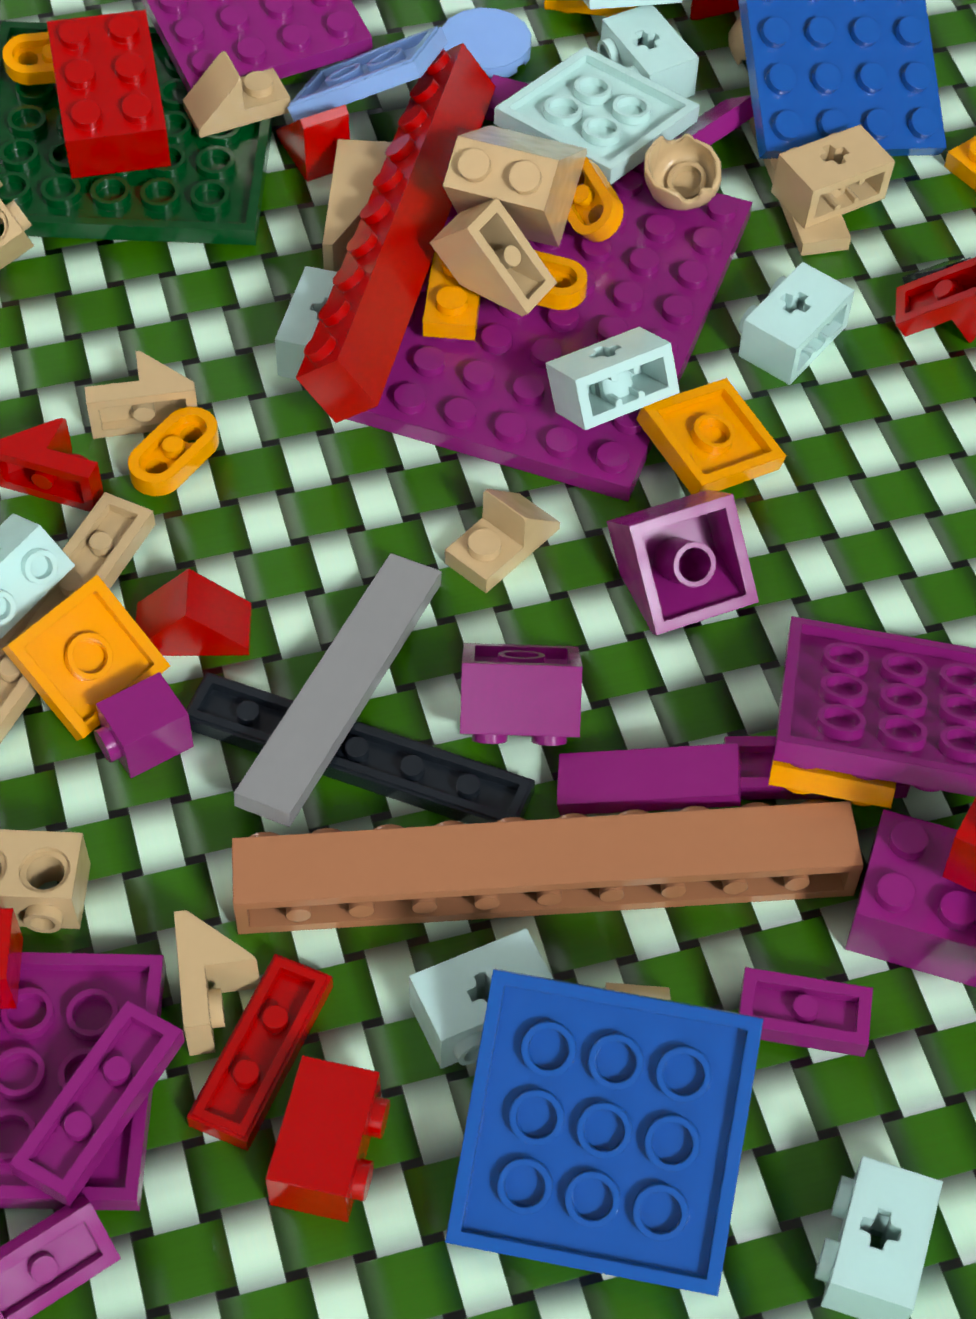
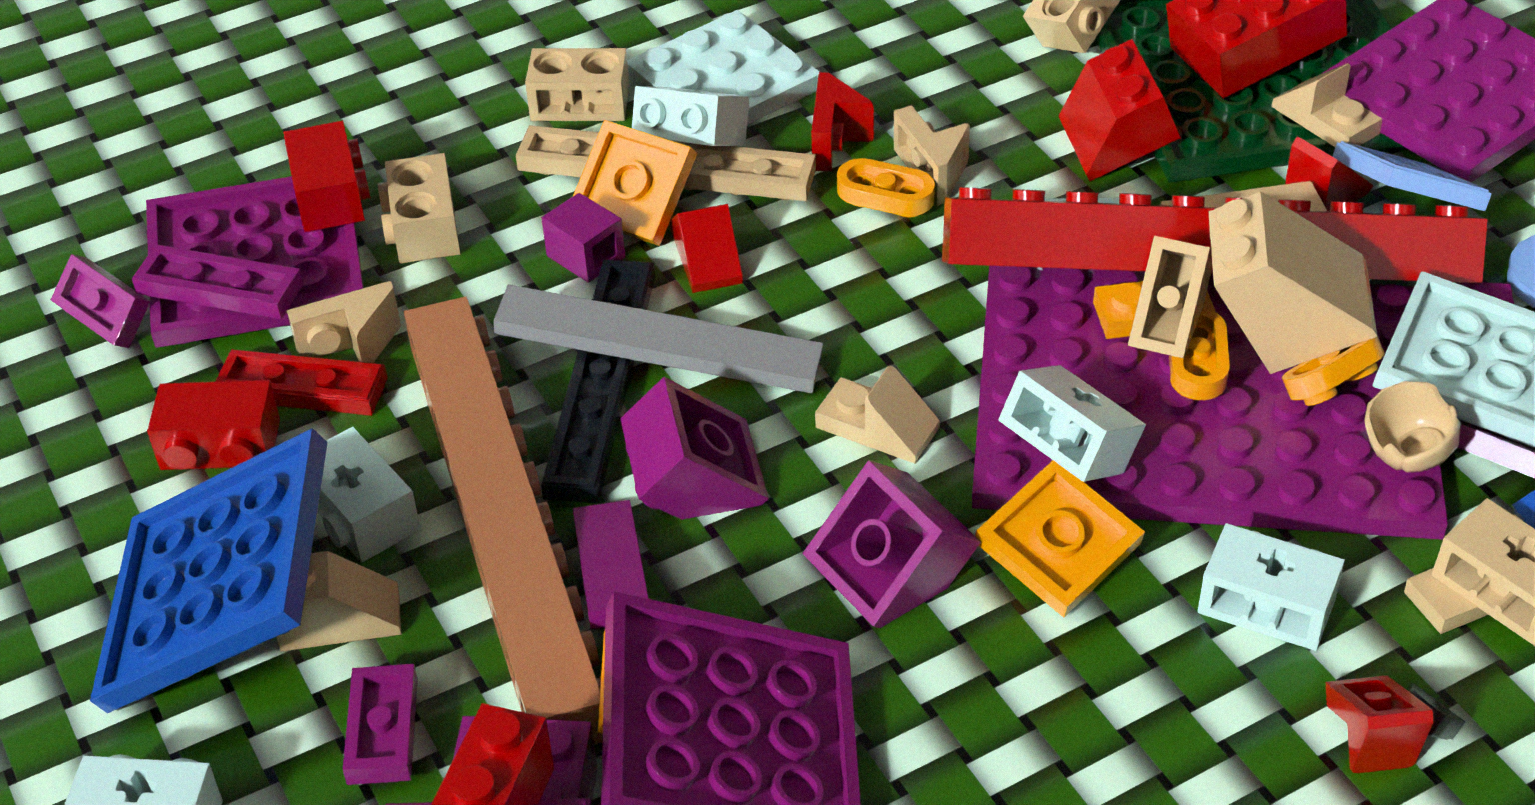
camera: 80 degrees right, 10 degrees down
none -> red slope [1058,39,1181,182]

